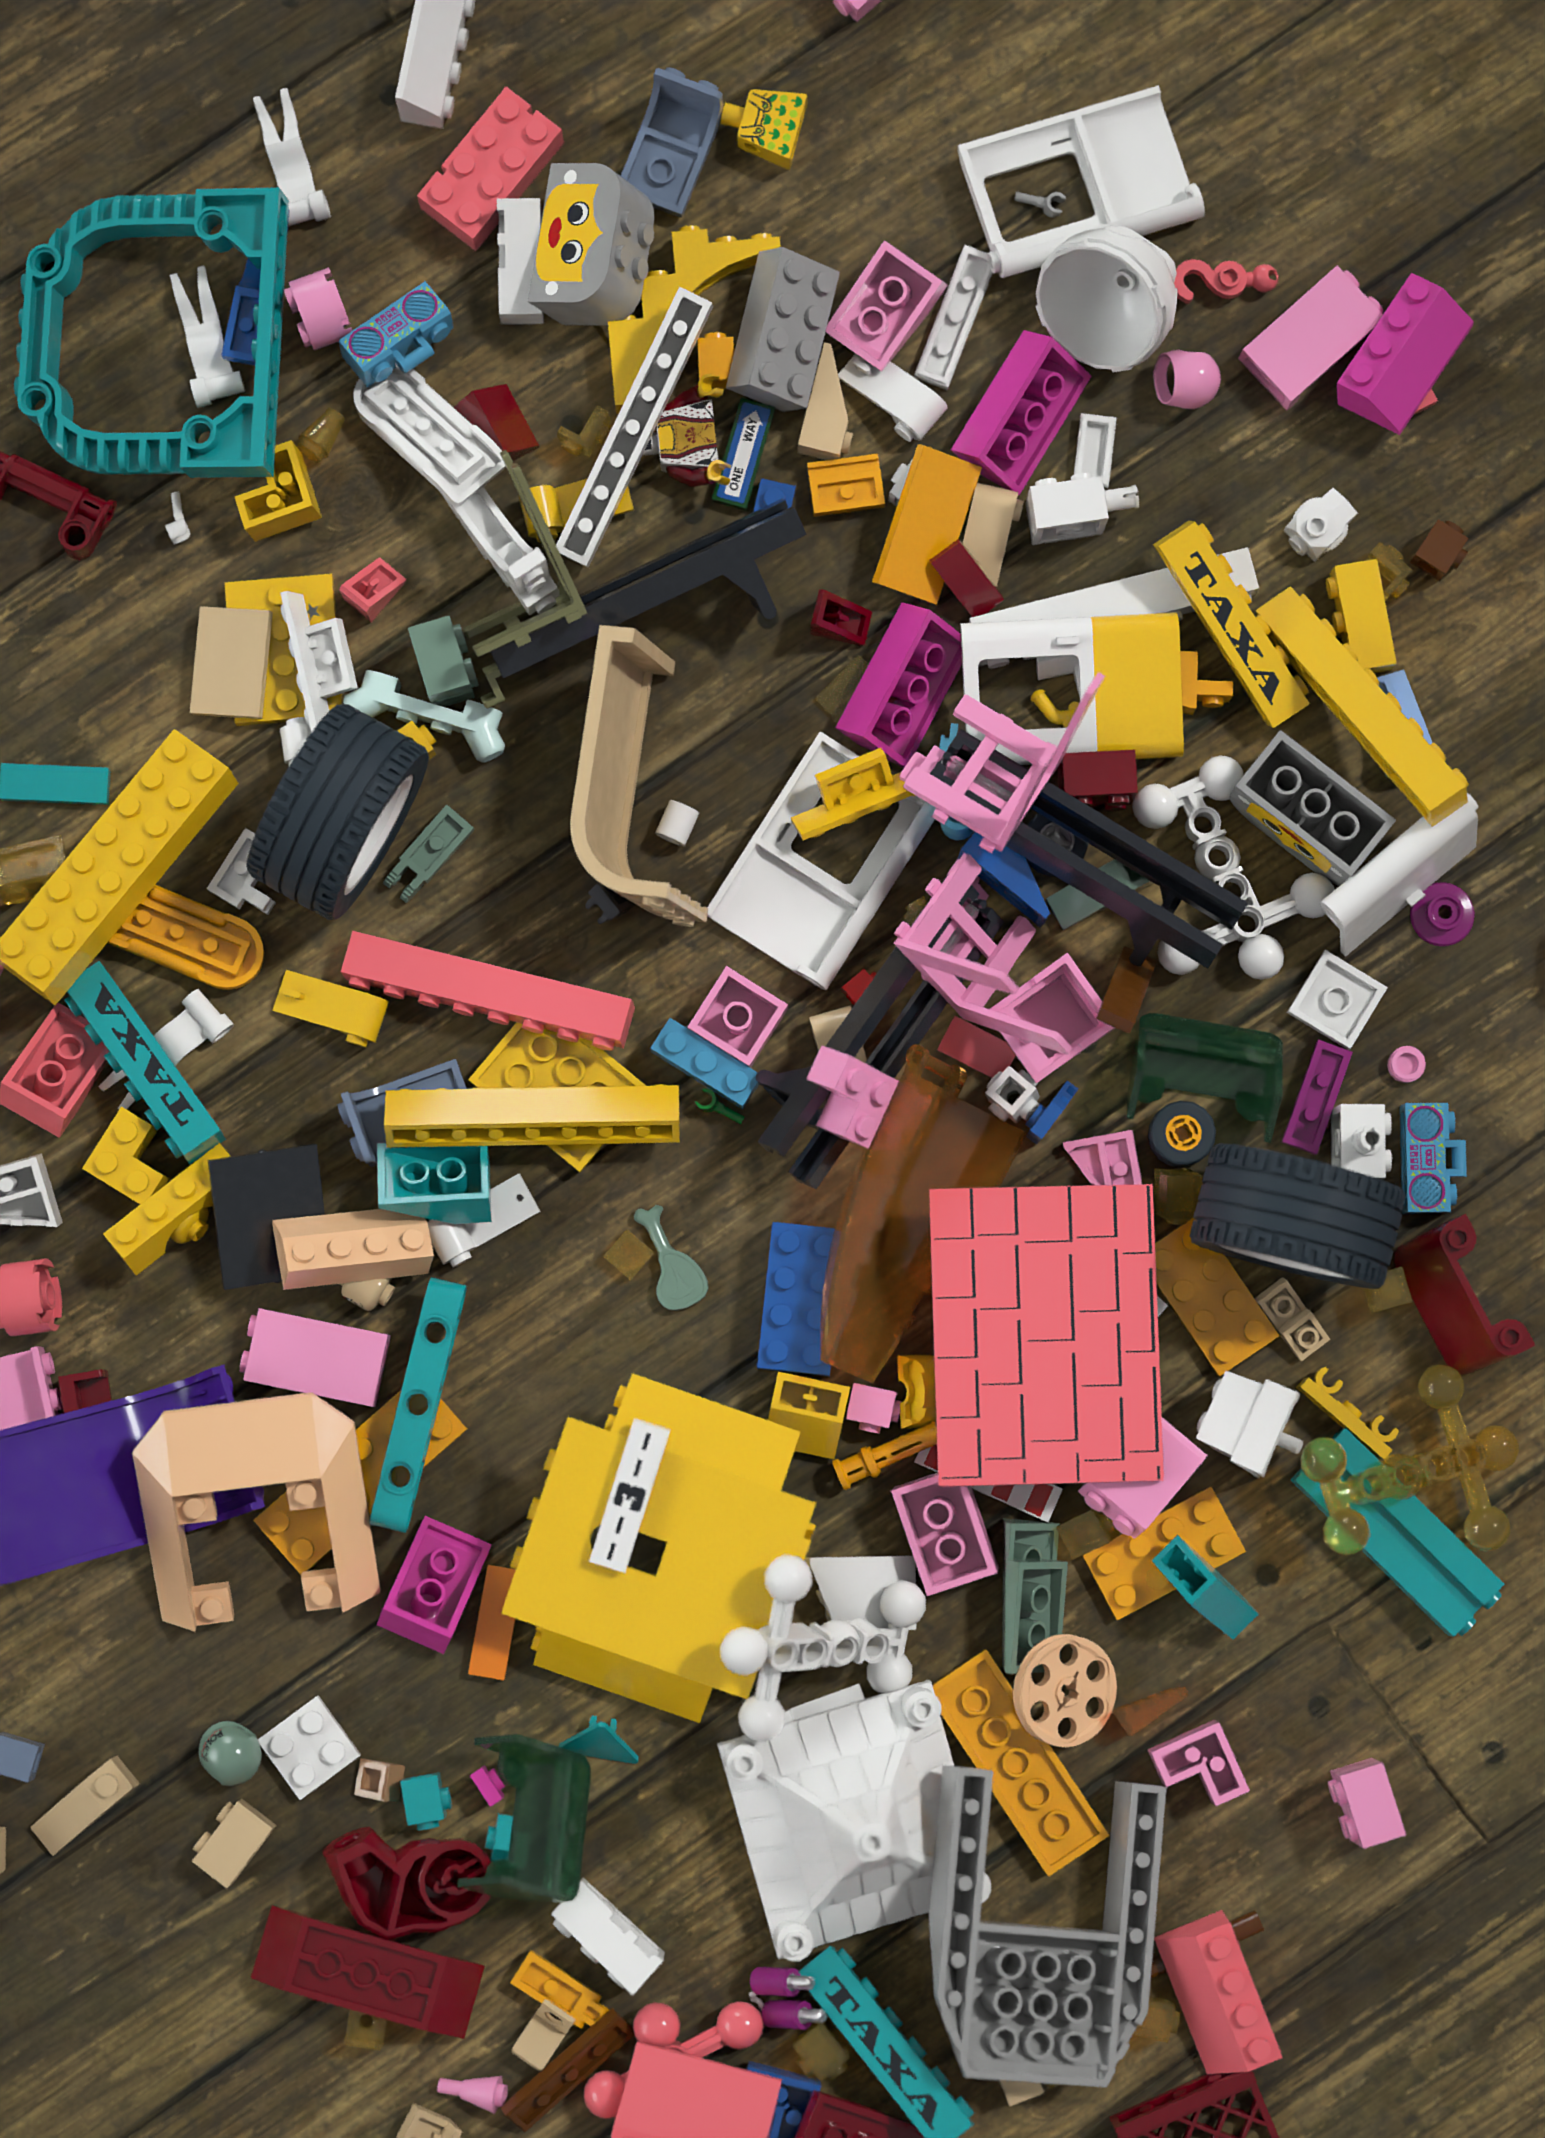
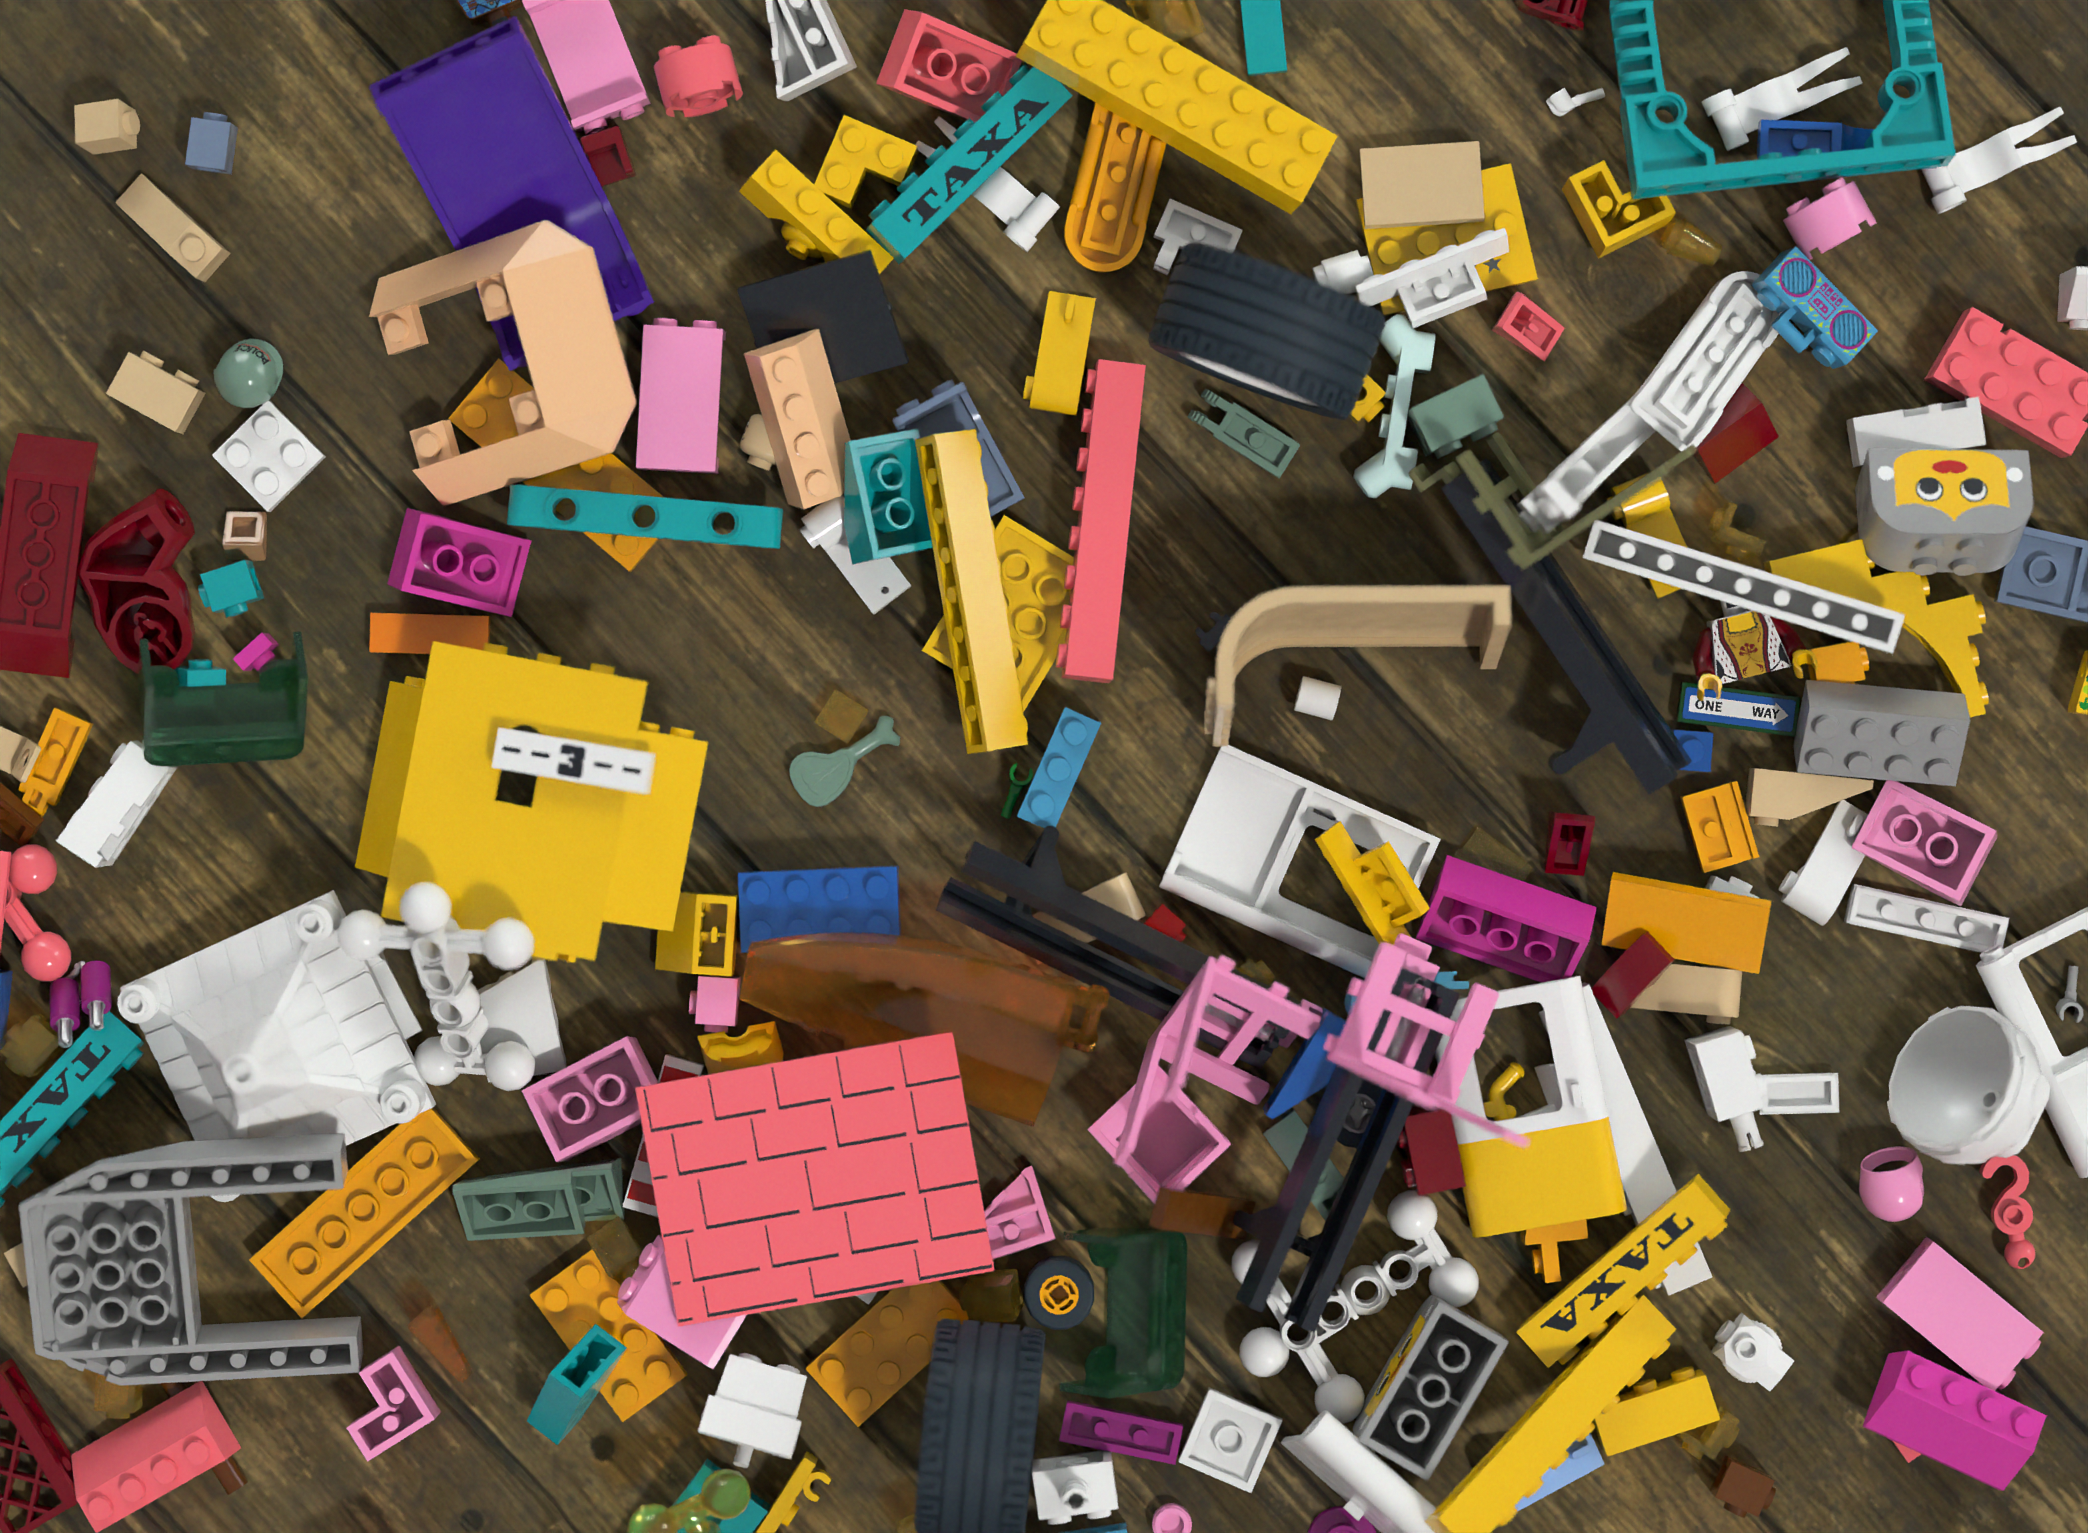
camera: 85 degrees right, 5 degrees up
teal piece [558,1715,639,1764] -> none
bright pink brick [687,966,788,1068] -> none
bright pink brick [807,1046,899,1149] -> none
light orange pin [832,1421,937,1490] -> none
coral slope [937,1016,1016,1078] -> none
dark pink slope [951,330,1091,496] -> none
white brick [985,1066,1040,1124] -> none
light nougat wedge [1013,1634,1117,1747] -> none
blue wing [1025,1081,1078,1145] -> none
tan slope [1254,1277,1330,1361] -> none

